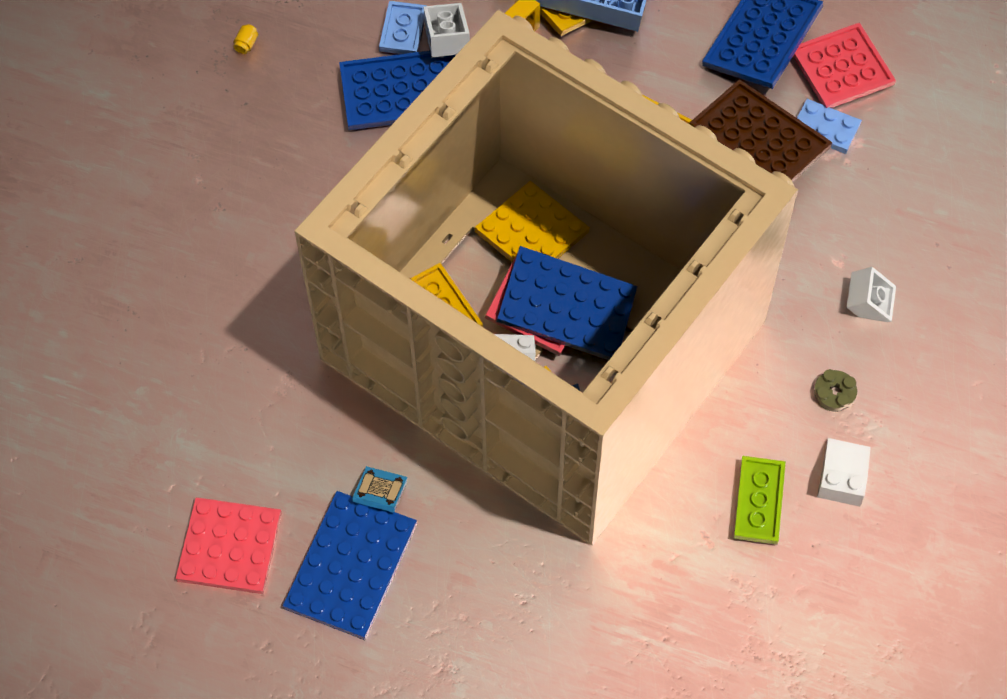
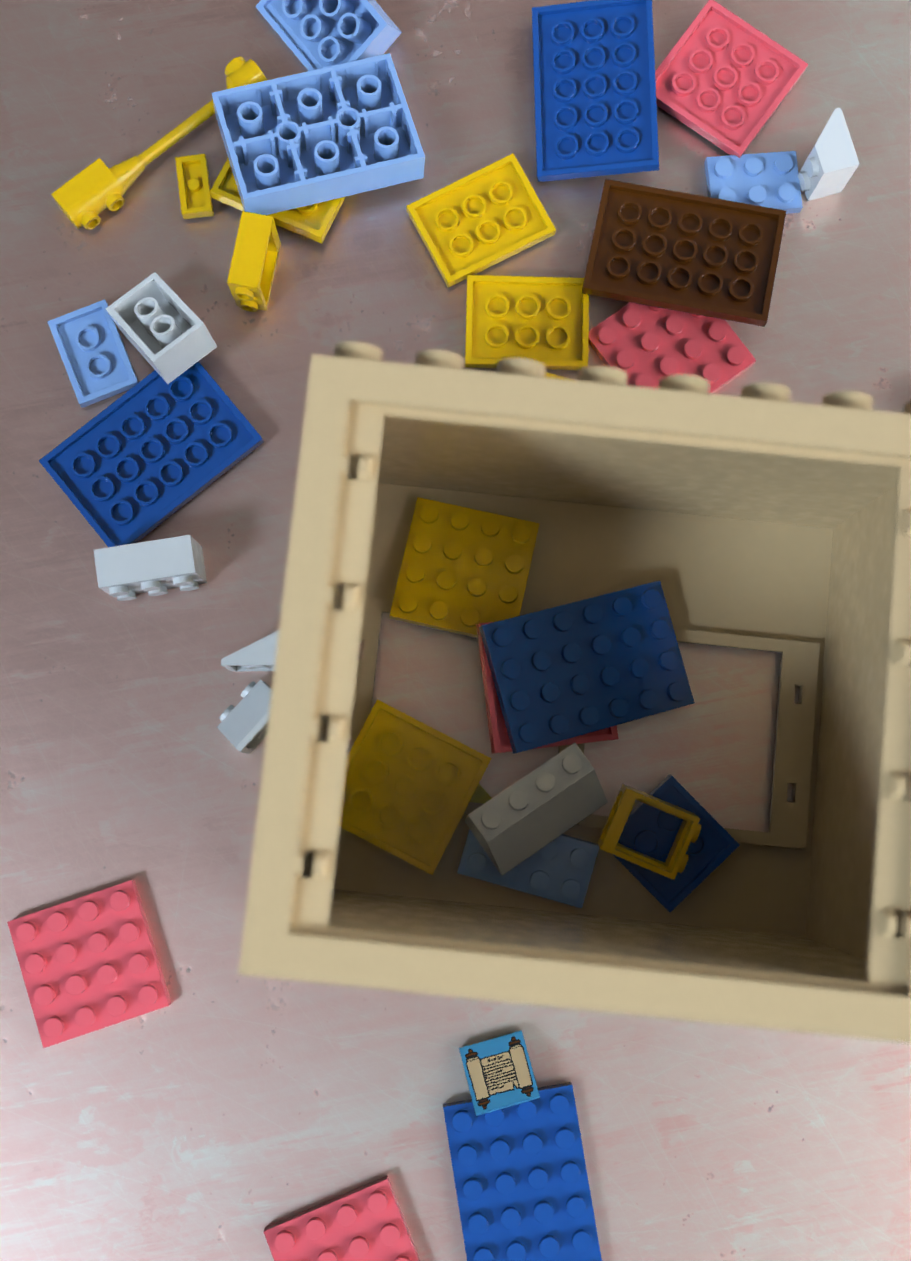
camera: 35 degrees left, 20 degrees up
none -> coral plate [7,880,172,1048]
none -> white brick [93,535,207,601]
none -> yellow plate [406,153,556,288]
none -> white slope [798,107,860,201]

